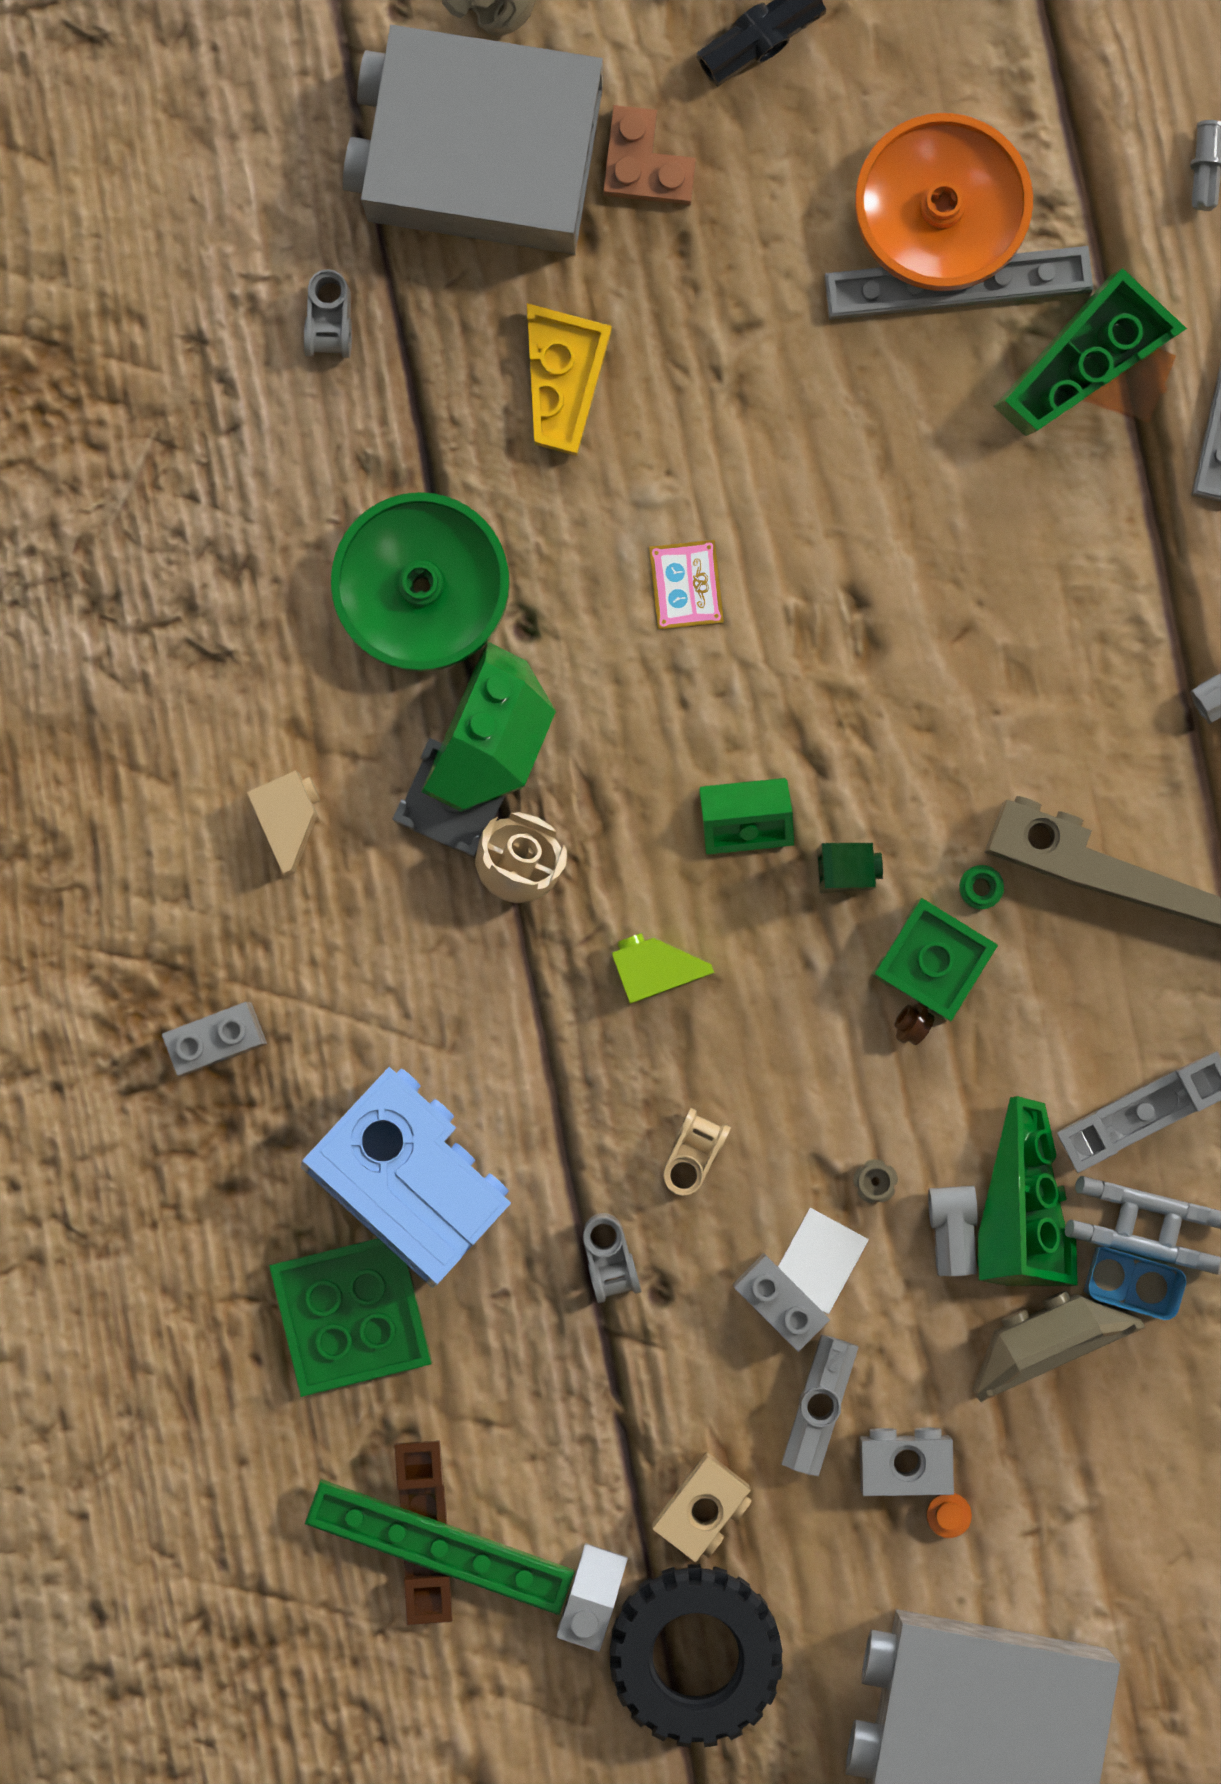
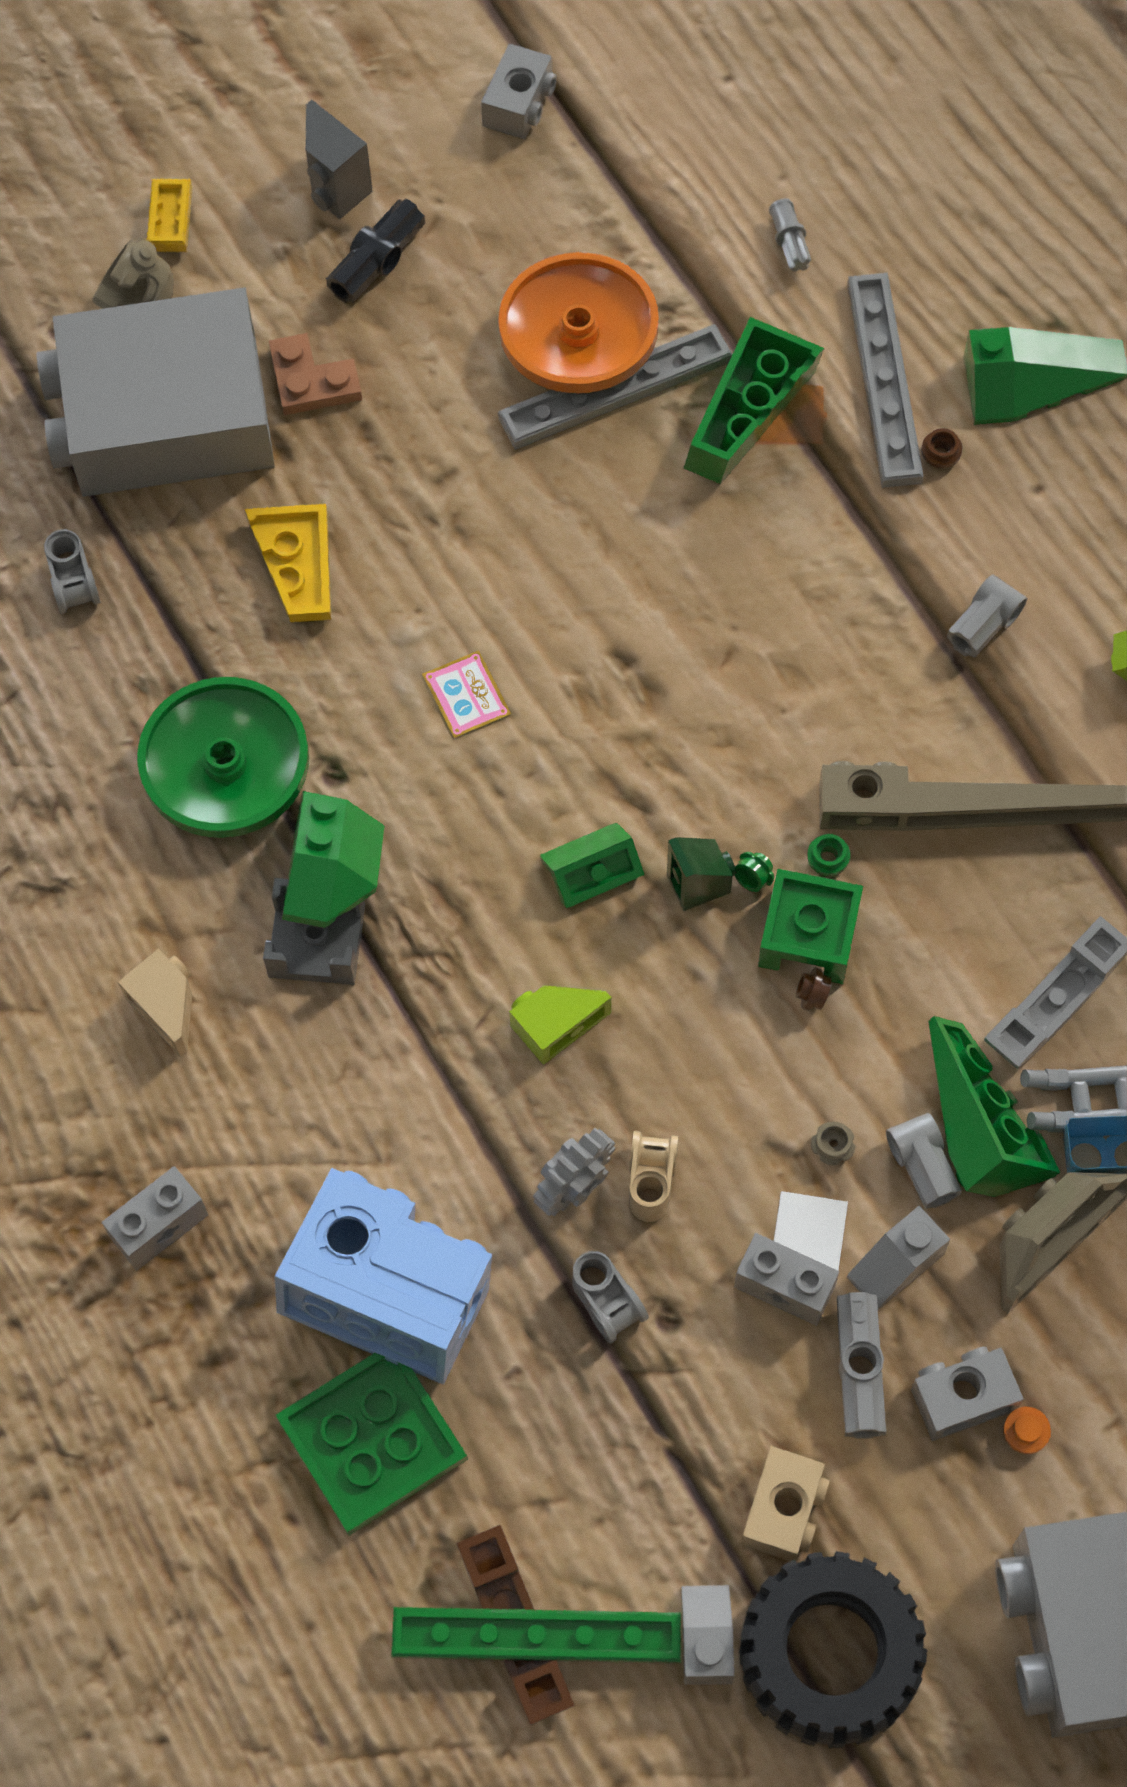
camera: 25 degrees left, 20 degrees down
tan cylinder [475,812,567,903] -> none
none -> light grey gear [533,1128,616,1216]
none -> green plate [735,852,774,892]
none -> light grey slope [847,1206,950,1310]

